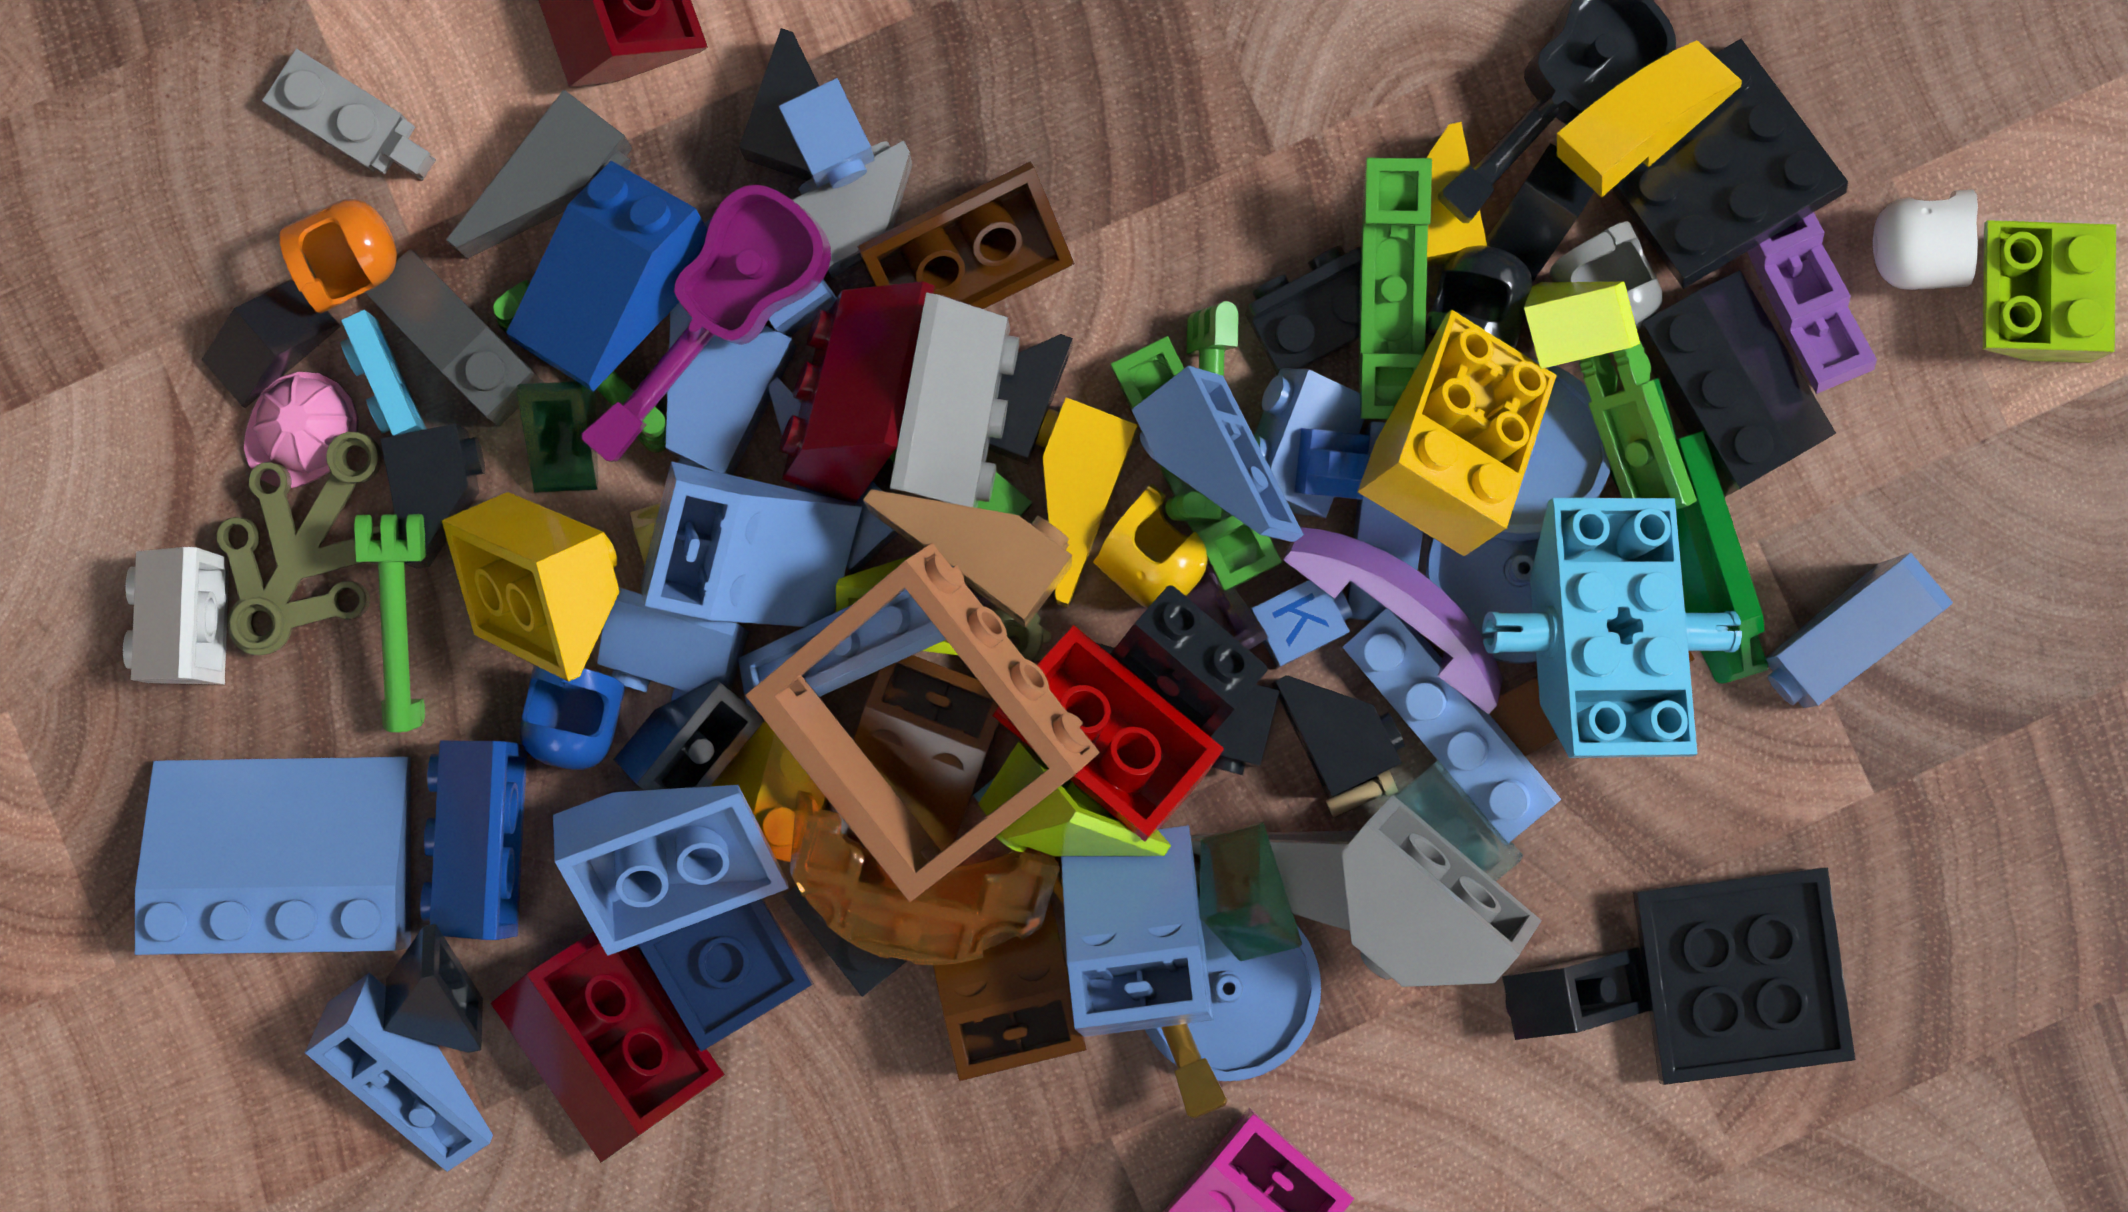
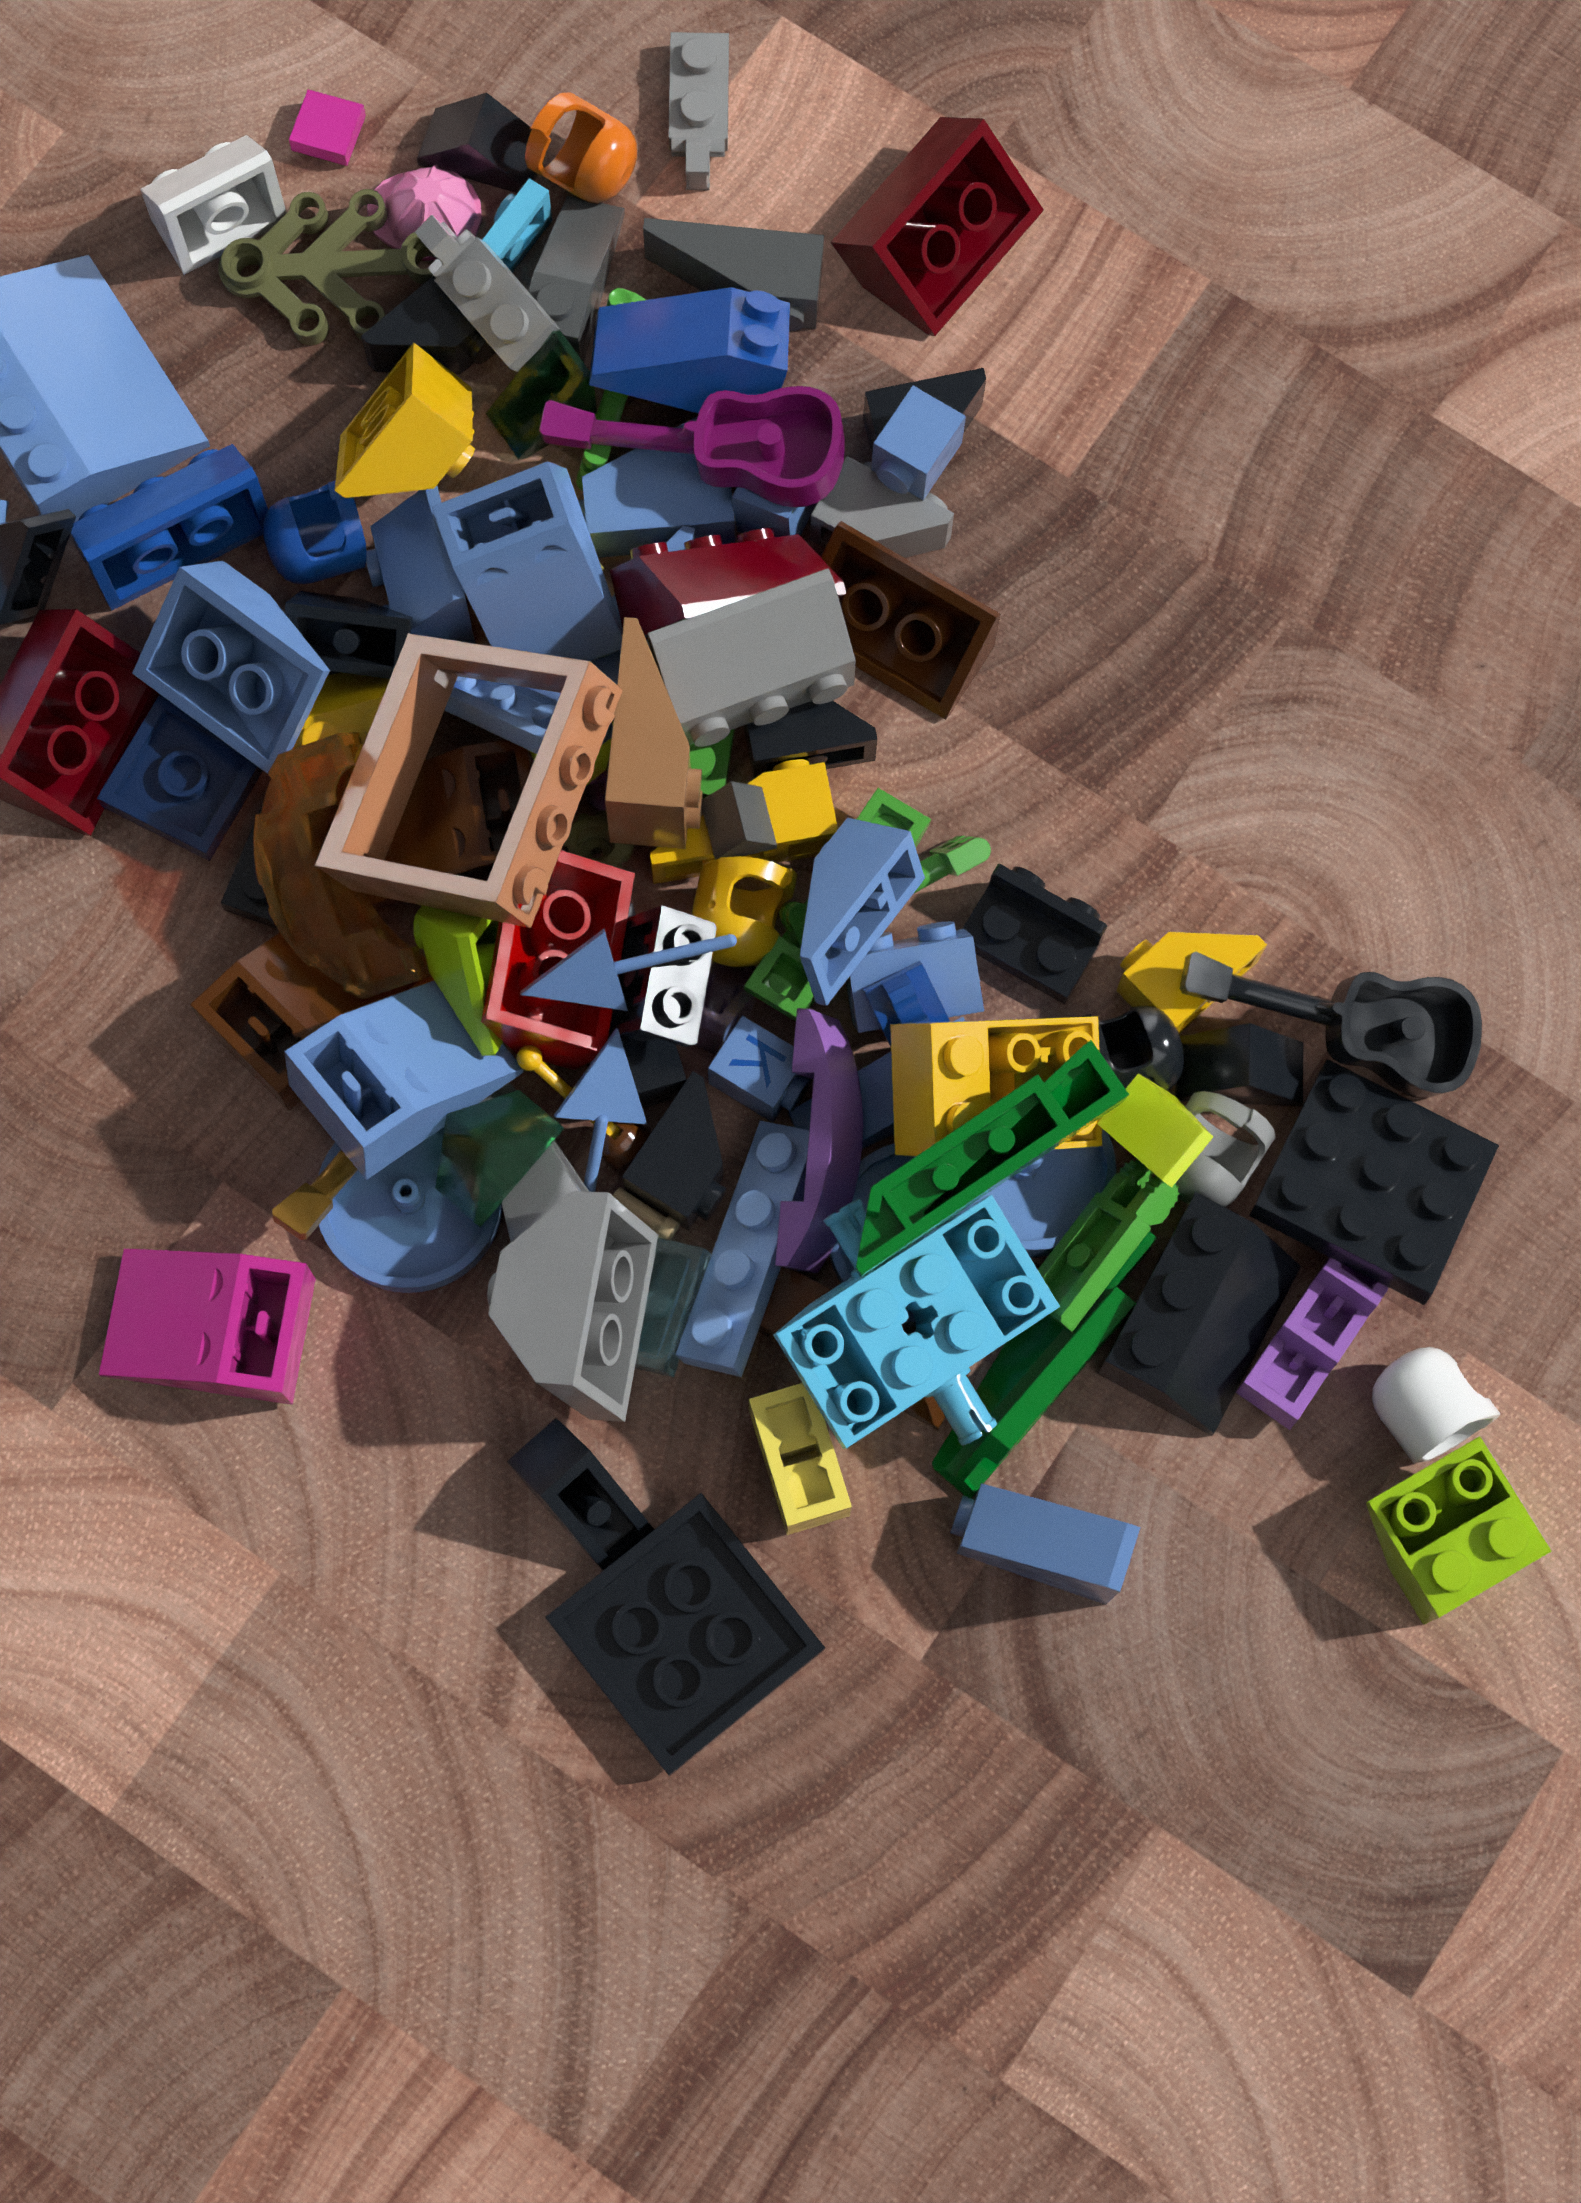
camera: 55 degrees right, 10 degrees down
bright green hinge [354,514,426,732] -> none
bright green slope [1359,158,1432,419] -> none
yellow slope [1557,40,1742,197] -> none
none -> dark pink tile [289,89,366,166]
none -> light grey hinge [415,215,560,372]
none -> hinge [516,1045,649,1169]
none -> medium blue piece [520,929,737,1011]
none -> medium blue piece [554,1028,647,1192]
none -> dark grey slope [702,781,777,860]
none -> light yellow brick [749,1383,852,1535]
none -> green wedge [855,1040,1129,1278]

